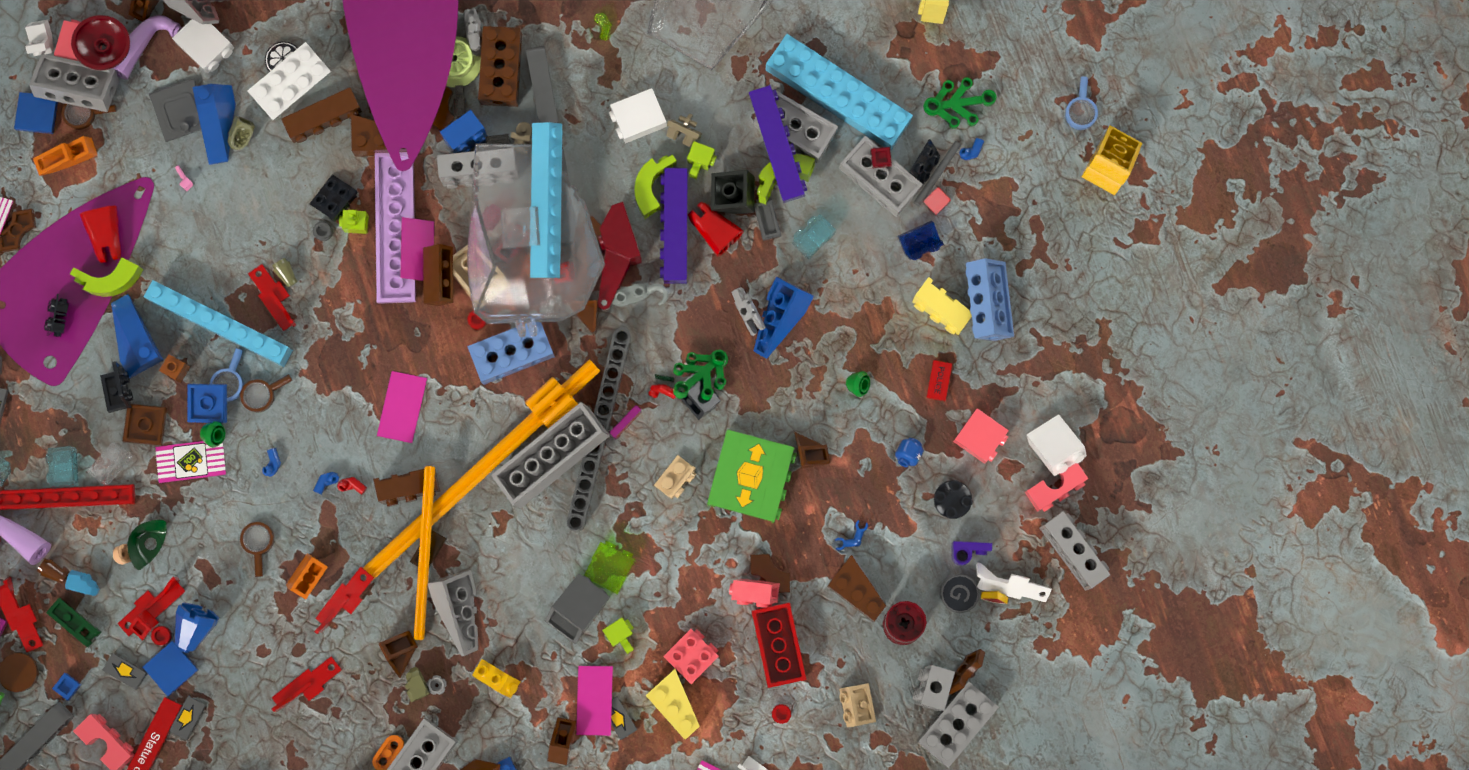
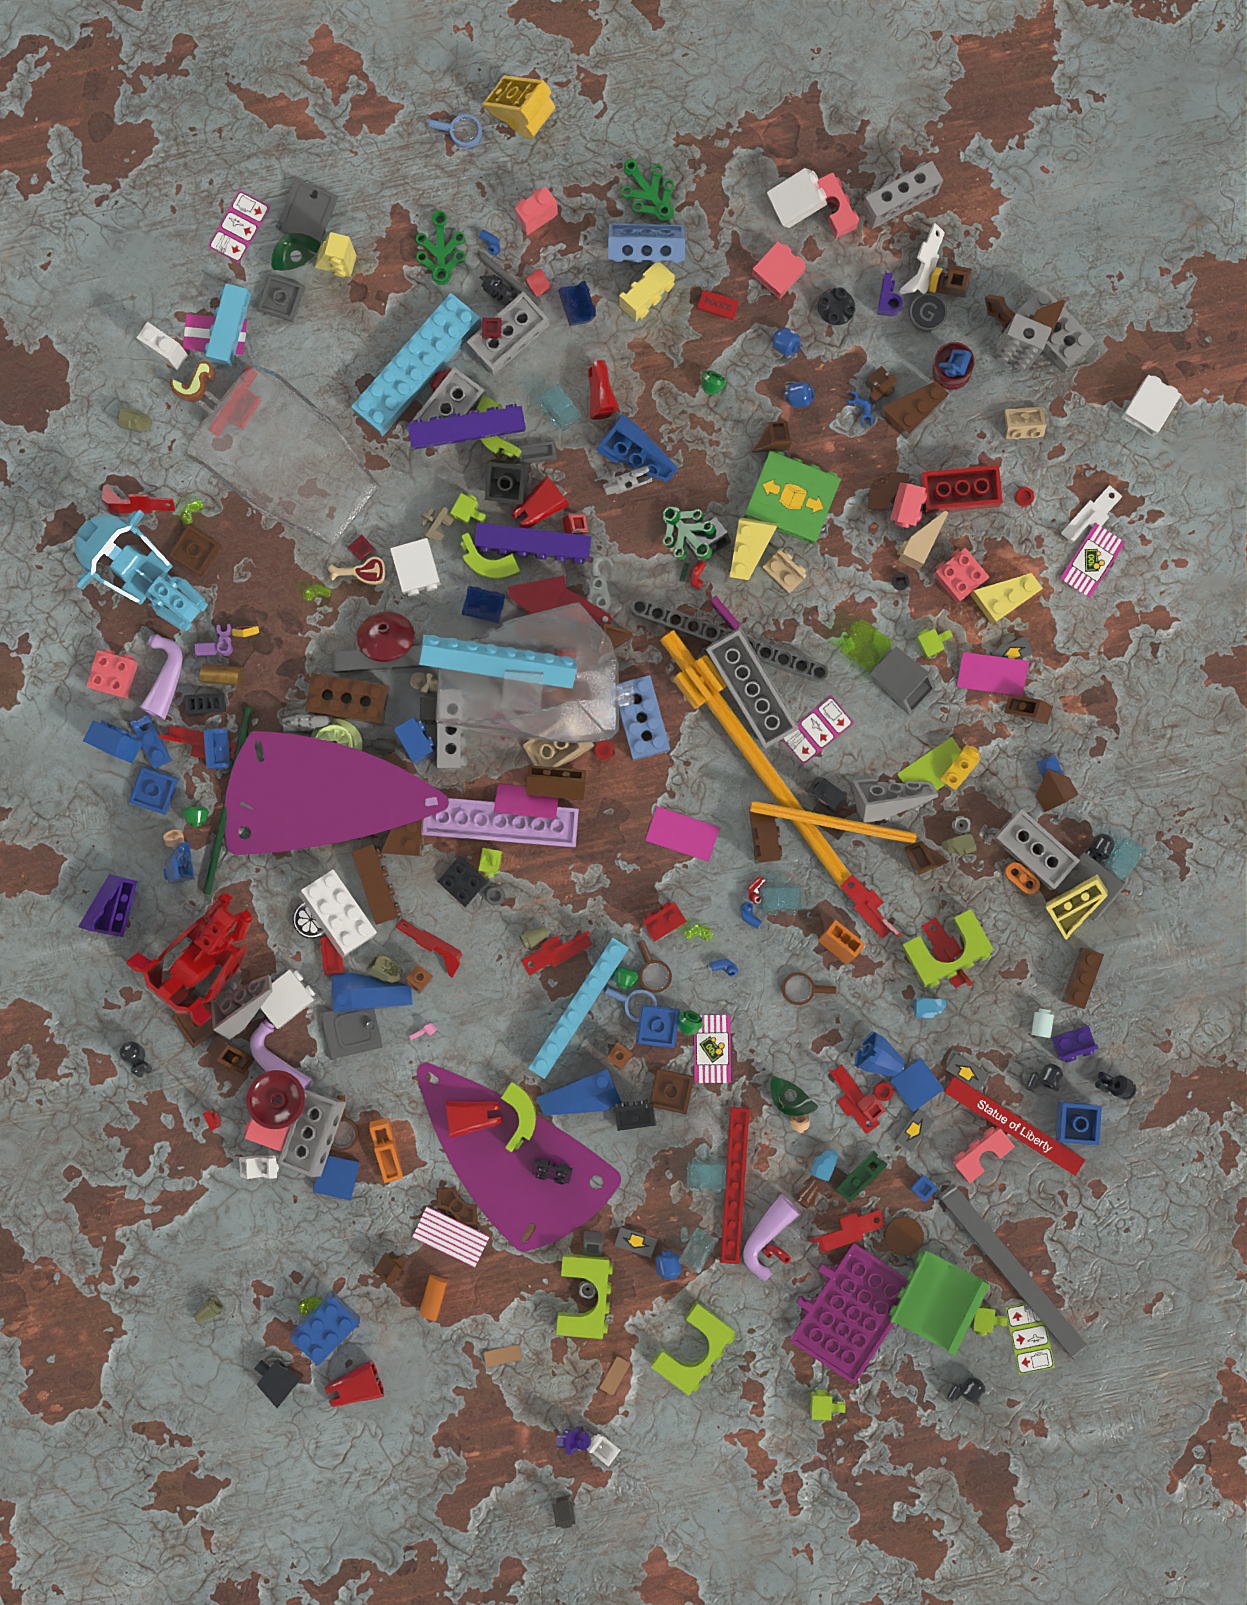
camera: 85 degrees left, 5 degrees up
none -> red tile [320,936,344,975]
none -> tan piece [328,557,386,585]
none -> dark red tile [348,535,375,562]
none -> dark red dish [357,611,414,662]
none -> red piece [395,919,462,978]
none -> dark orange brick [405,964,433,994]
none -> red arm [431,368,451,392]
none -> clear blue bracket [462,586,505,624]
none -> coral brick [515,187,558,236]
none -> red slope [562,513,588,534]
none -> red piece [588,360,619,420]
none -> green cone [613,967,638,989]
none -> green plant [621,159,674,222]
none -> red bracket [642,901,687,942]
none -> clear neon green arm [683,924,713,941]
none -> light yellow wedge [730,518,778,580]
none -> clear light blue brick [761,887,802,915]
none -> sticker [782,695,854,765]
none -> blue head [785,382,814,408]
none -> black torso [806,777,847,813]
none -> reddish brown brick [865,366,898,405]
none -> black bush [892,573,910,591]
none -> tan slope [897,511,949,570]
none -> lime sticker [897,737,961,791]
none -> lime arch [902,909,994,988]
none -> dark azure rock [914,998,946,1018]
none -> reddish brown brick [937,265,972,298]
none -> blue bracket [939,350,972,377]
none -> reddish brown slope [1029,299,1066,341]

